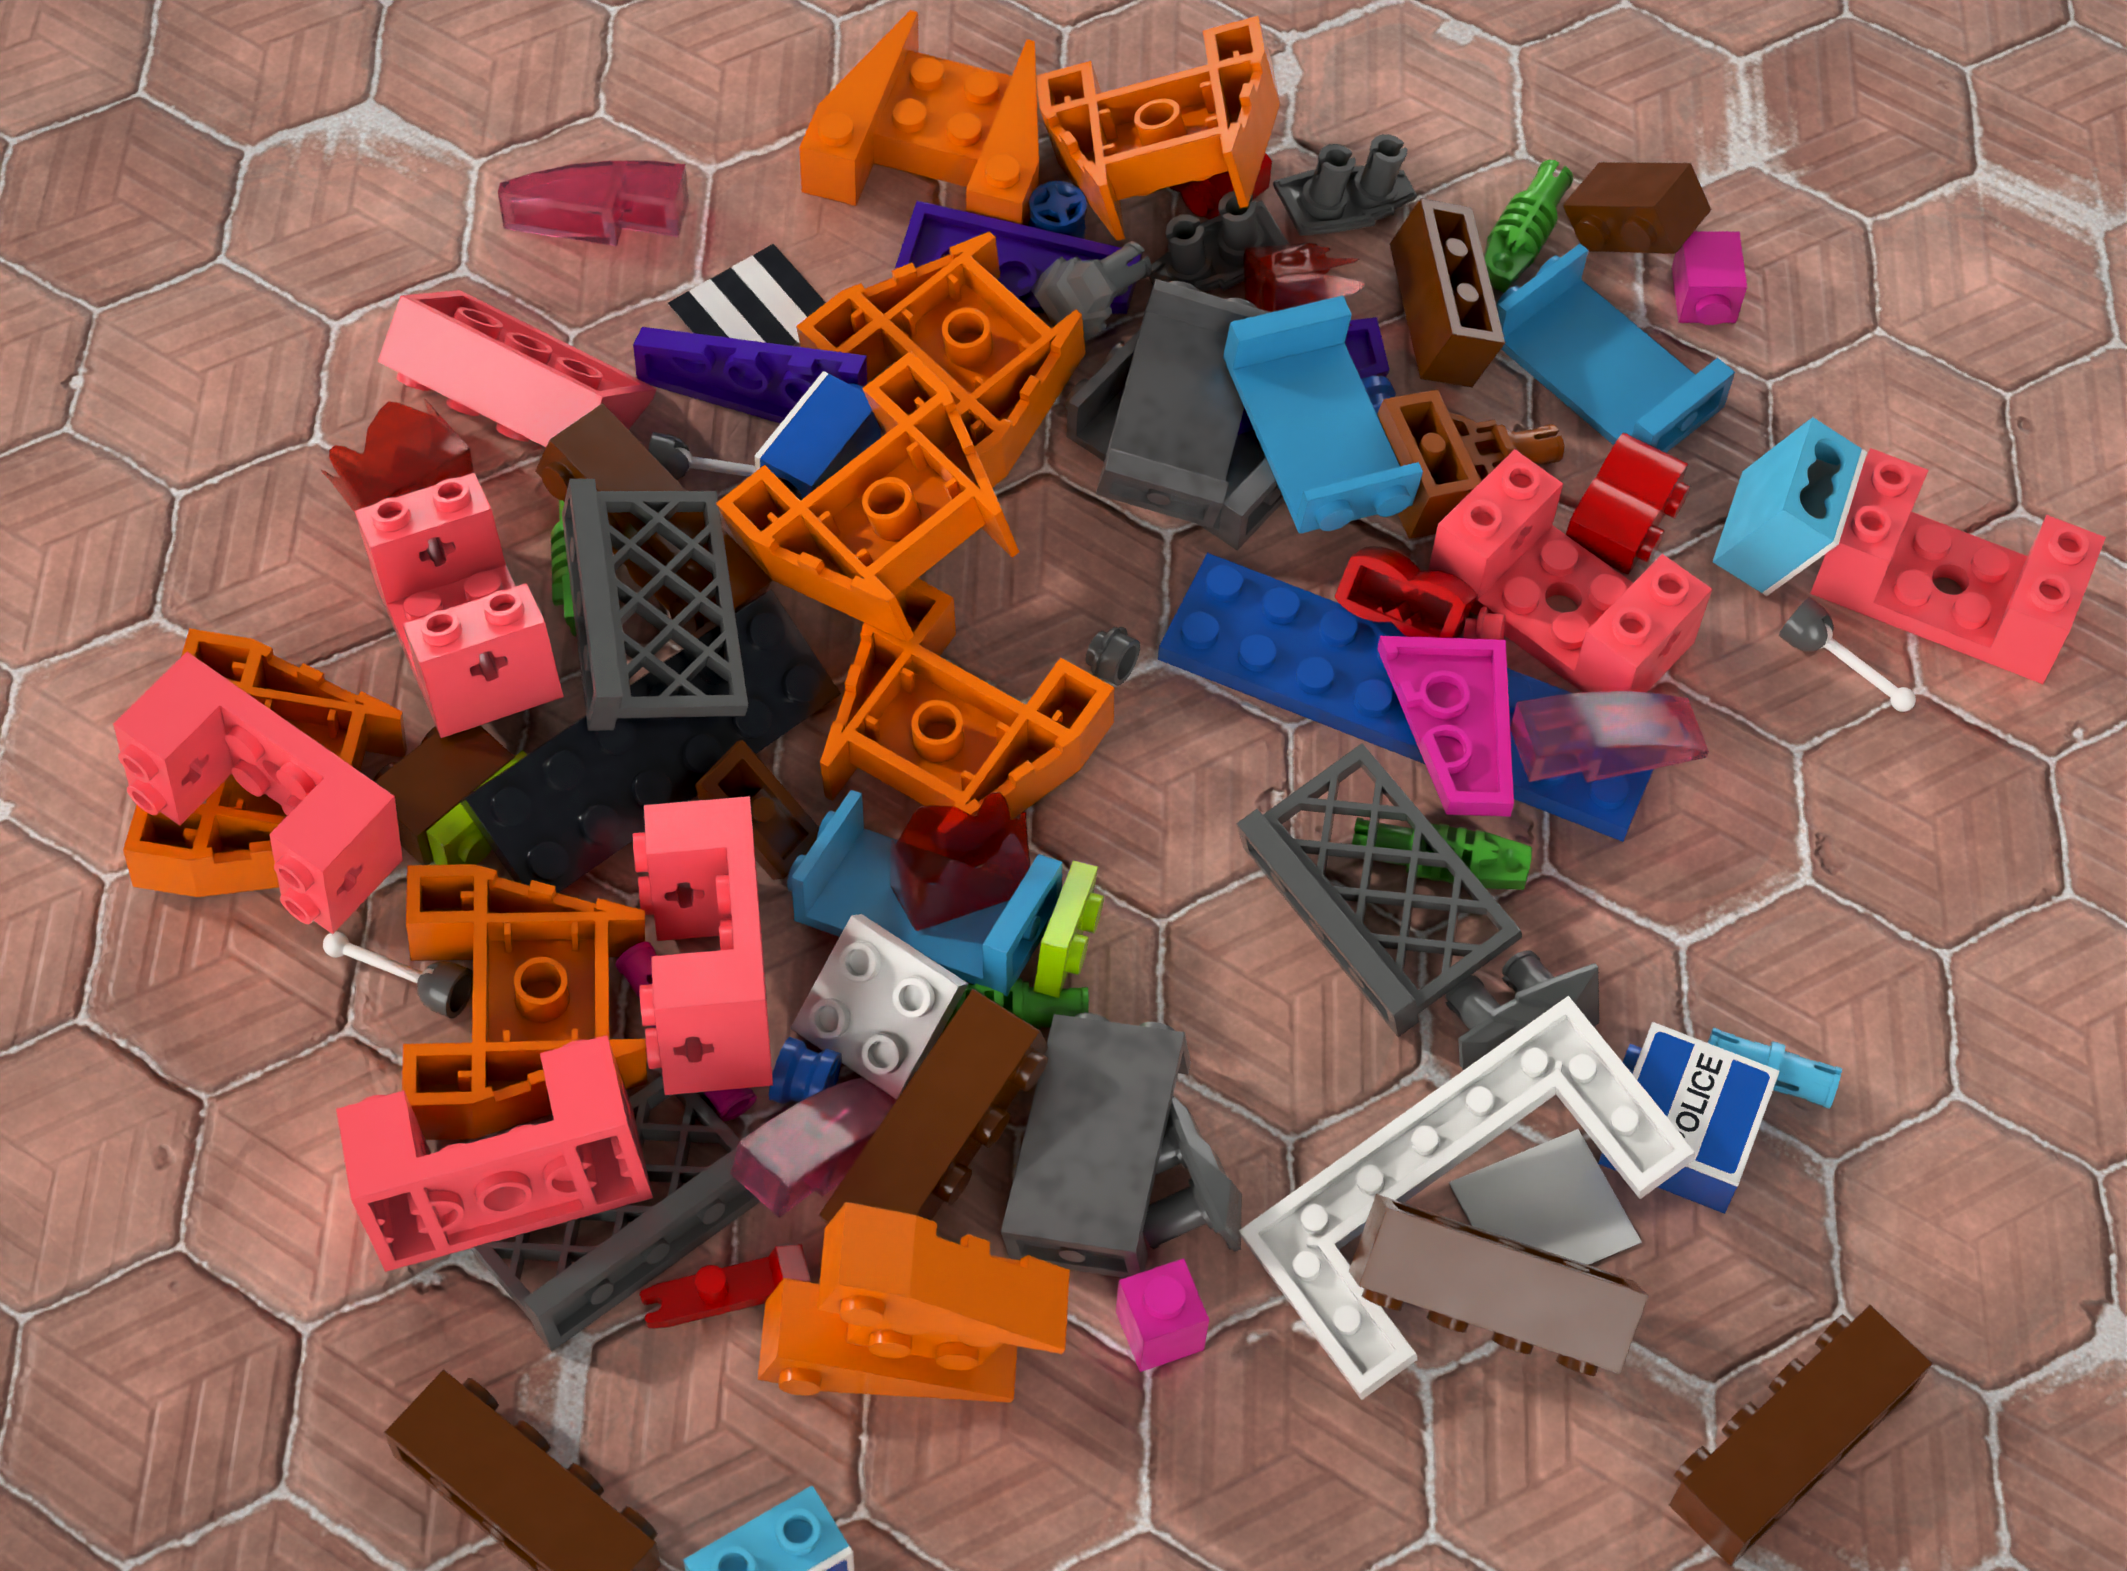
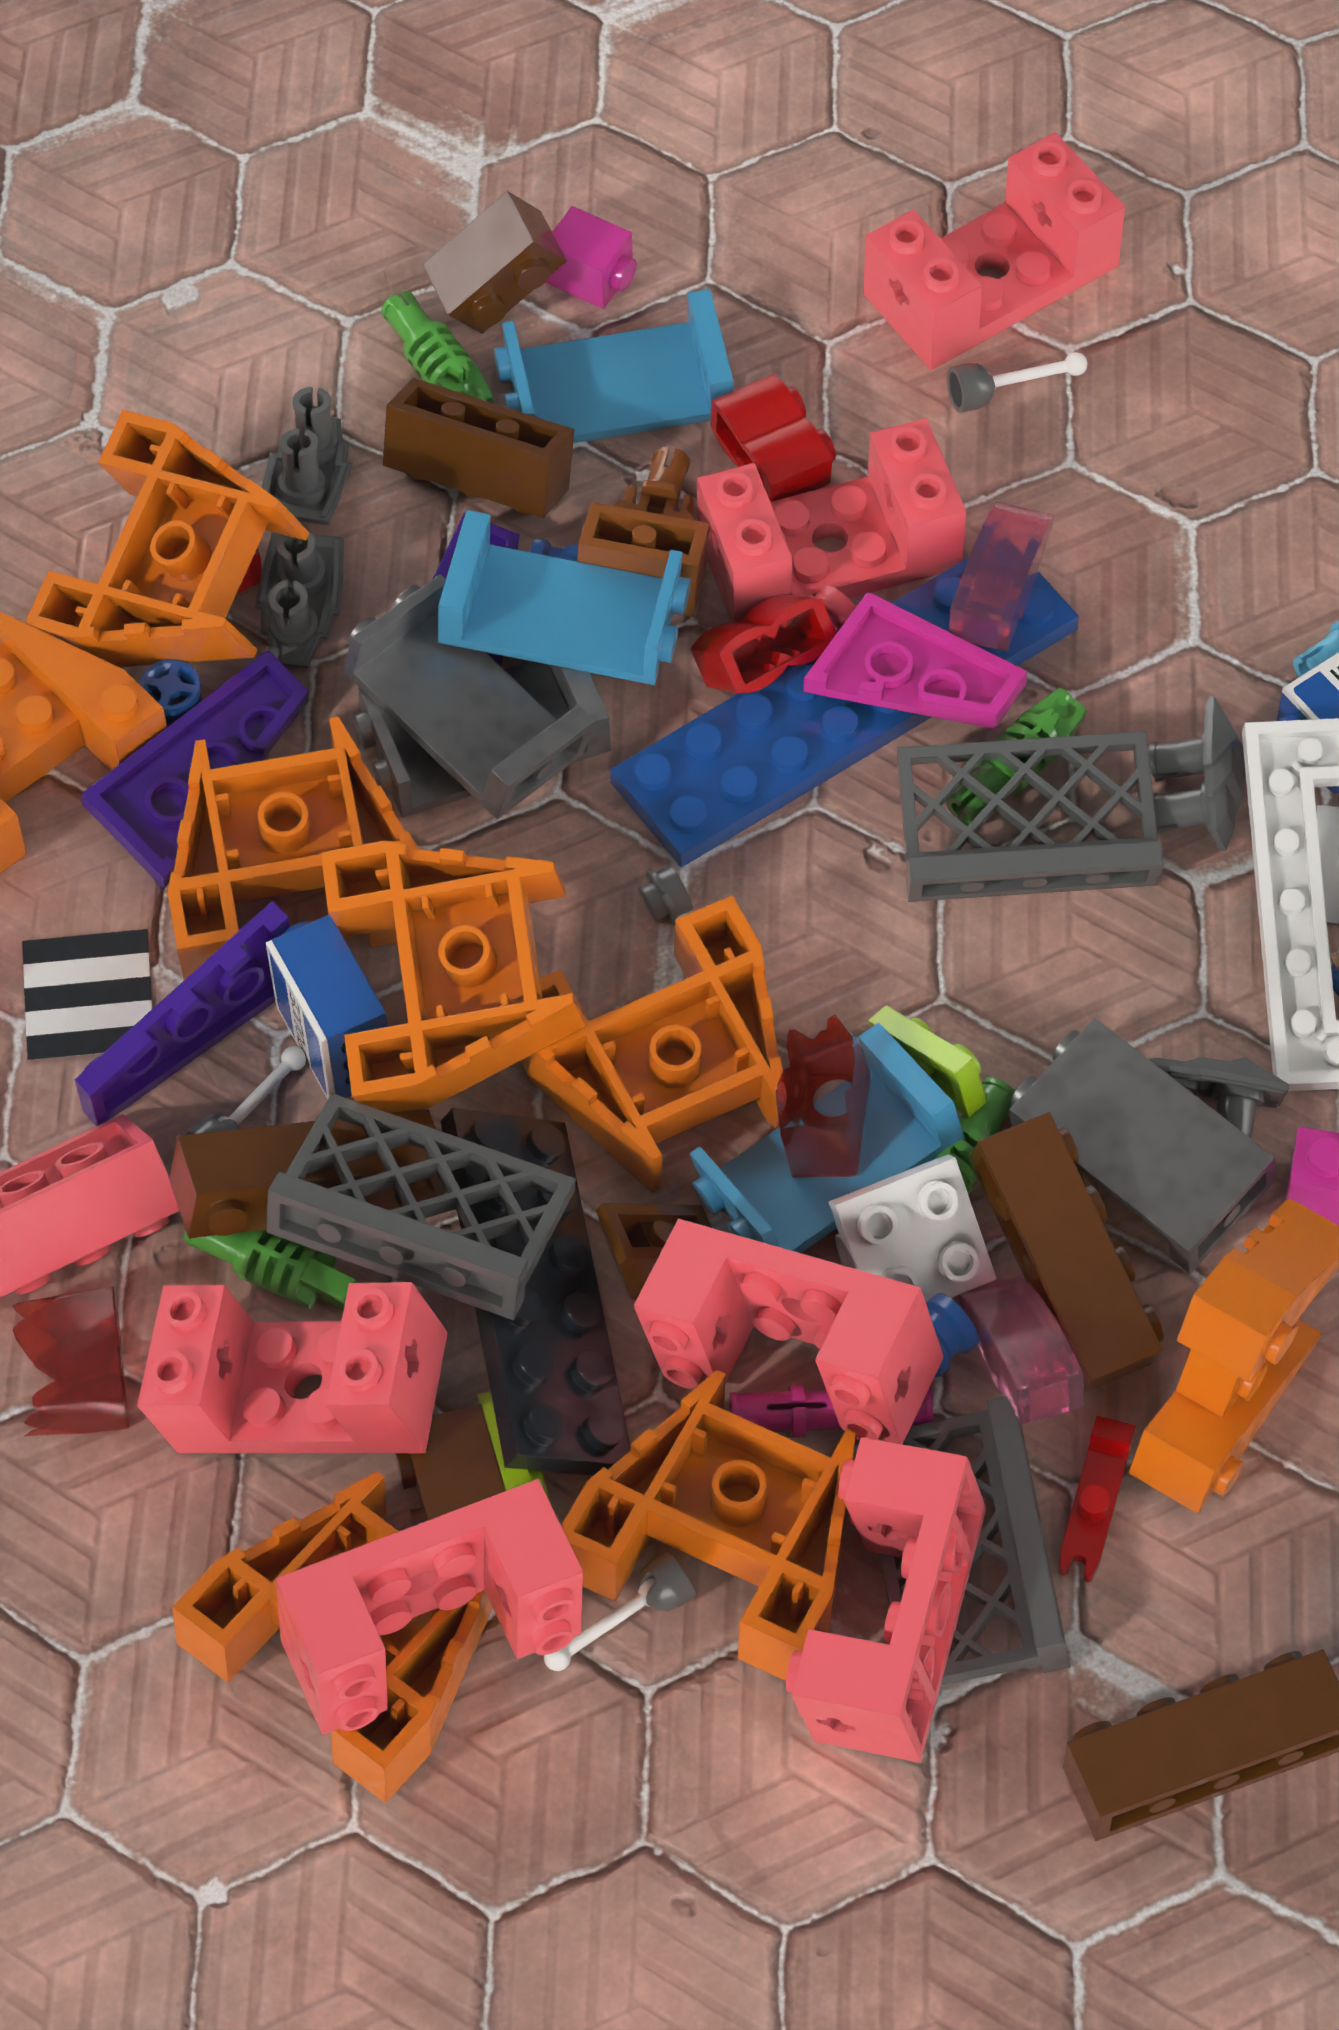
camera: 55 degrees left, 0 degrees up
dark grey connector [1030,241,1152,341] -> none
clear red piece [1244,243,1366,326] -> none
medium azure piece [1712,417,1867,596] -> none

